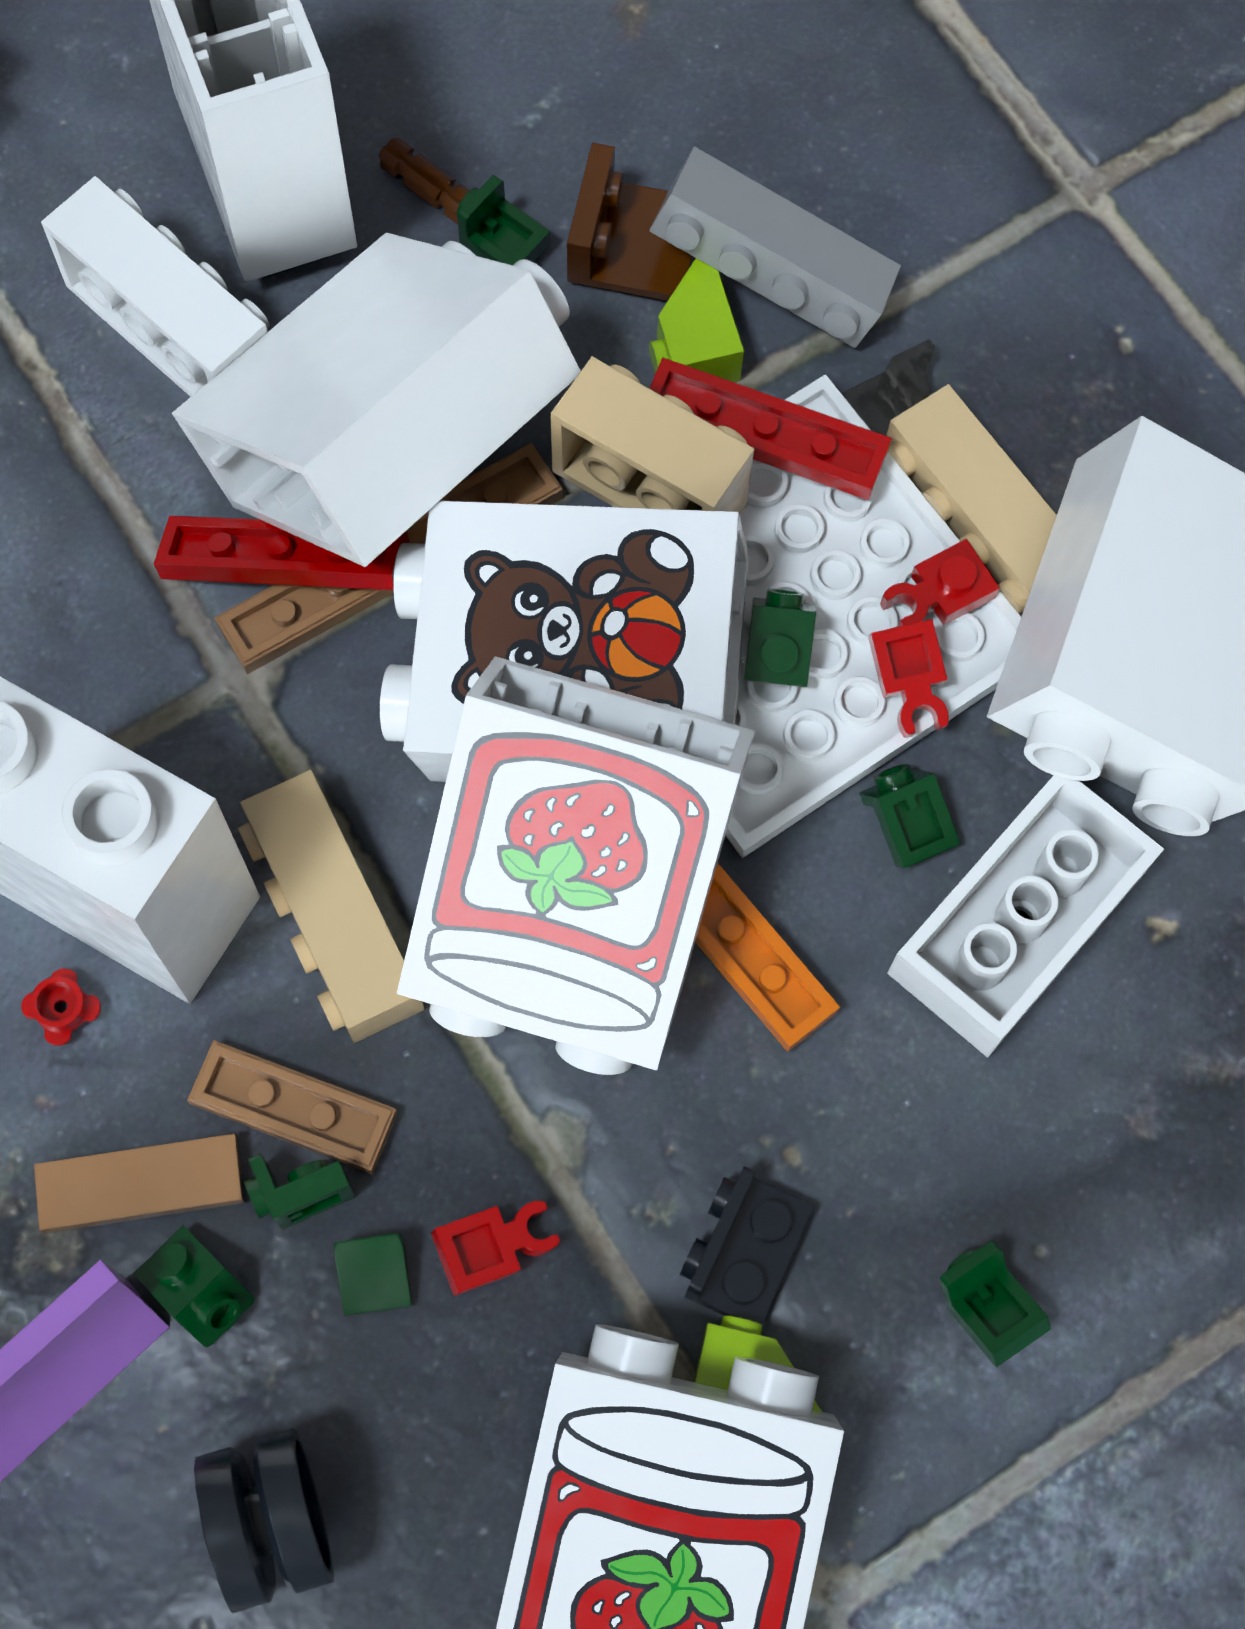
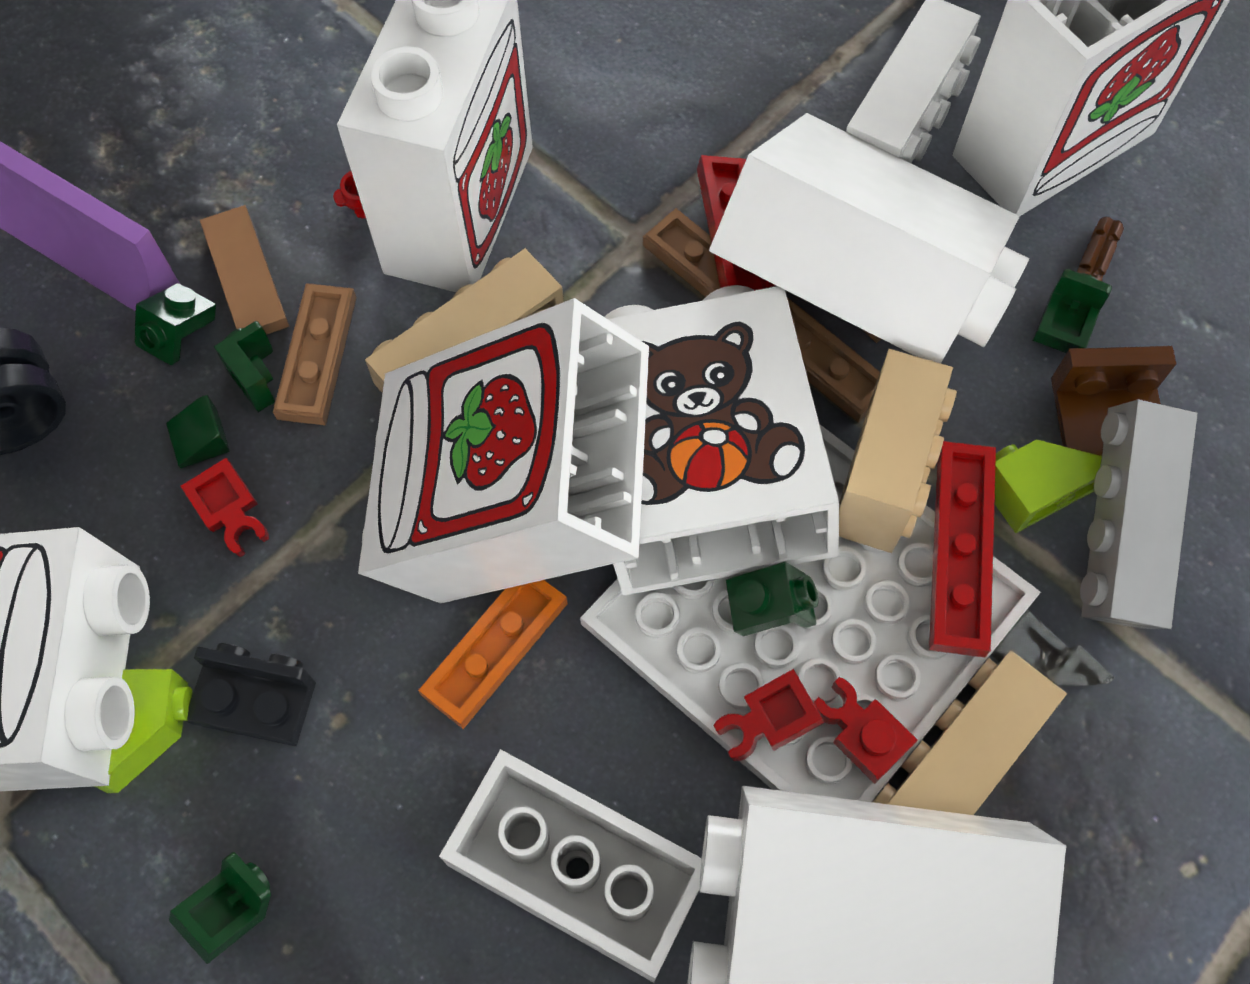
camera: 80 degrees right, 5 degrees down
dark green bracket [859,764,960,869] -> none

